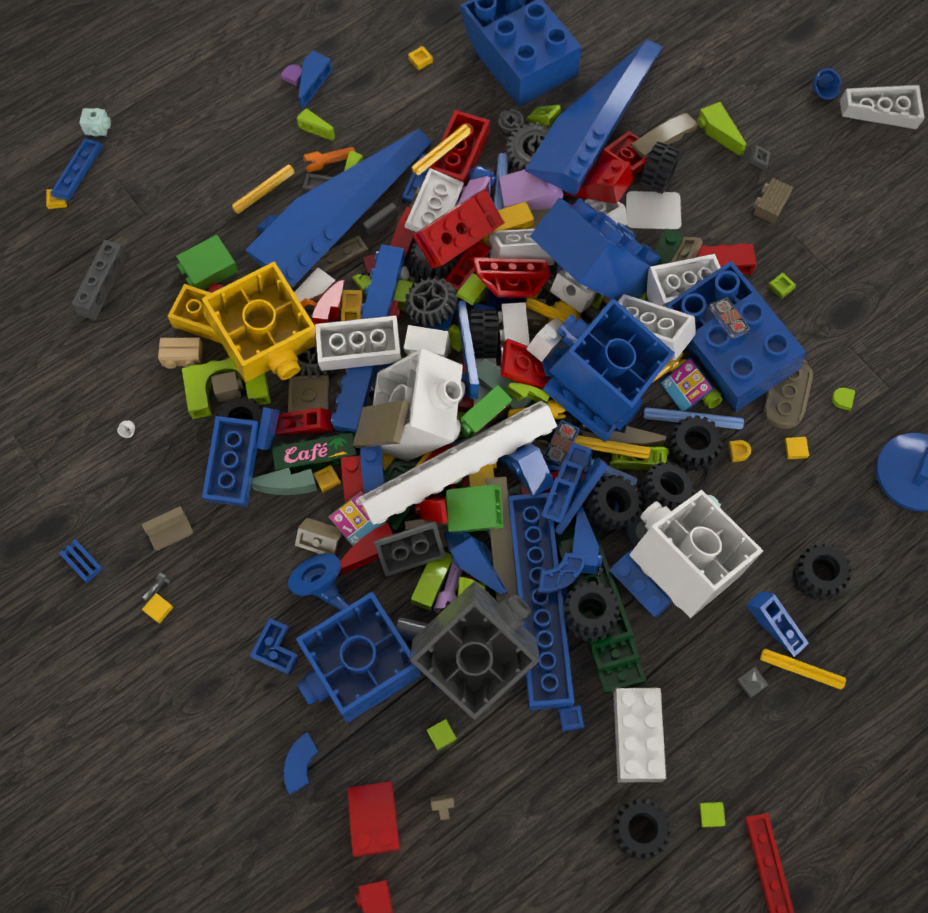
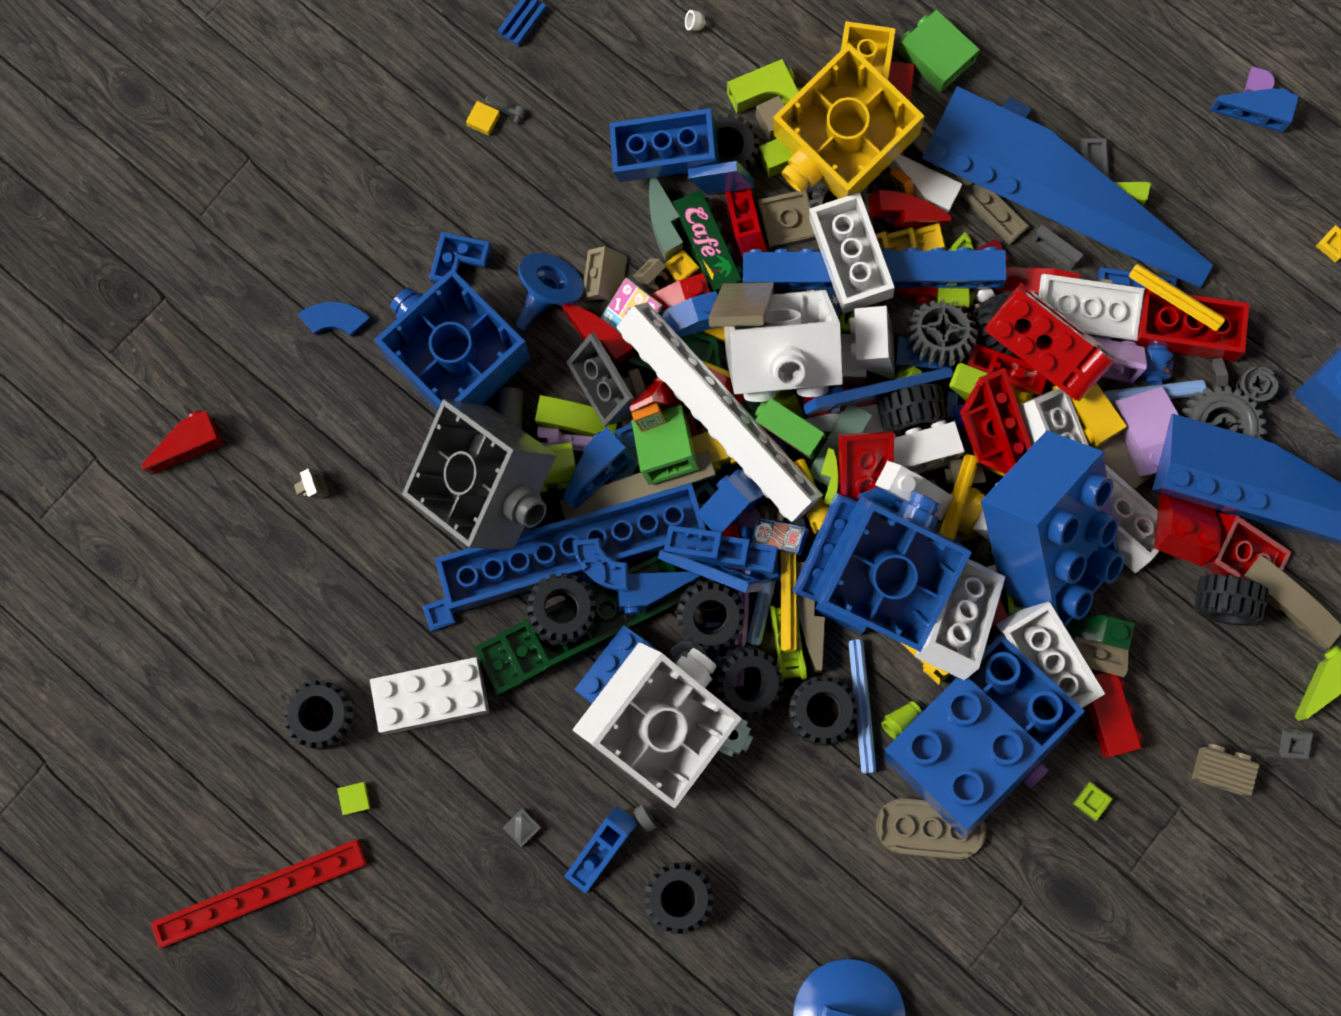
camera: 80 degrees right, 10 degrees up
dark tan panel [142,506,194,551] -> none
tan brick [158,338,203,369] -> none
yellow axle [232,165,294,214] -> none
lime slope [297,109,335,141] -> none
orange piece [303,147,355,173] -> none
red slope [348,781,401,858] -> none
lime tile [427,719,457,750] -> none
lime slope [526,105,561,128] -> none
white sticker [626,191,681,229] -> none
piece [660,358,714,411] -> none
tile [709,297,750,339] -> none
yellow tile [728,440,751,463] -> none
yellow axle [760,649,846,689] -> none
yellow tile [784,437,809,459] -> none
lime tile [832,388,855,411] -> none
none -> tile [632,403,666,432]
none -> dark tan tile [633,258,668,290]
none -> dark grey tile [634,804,657,832]
none -> dark grey tile [1212,358,1228,391]

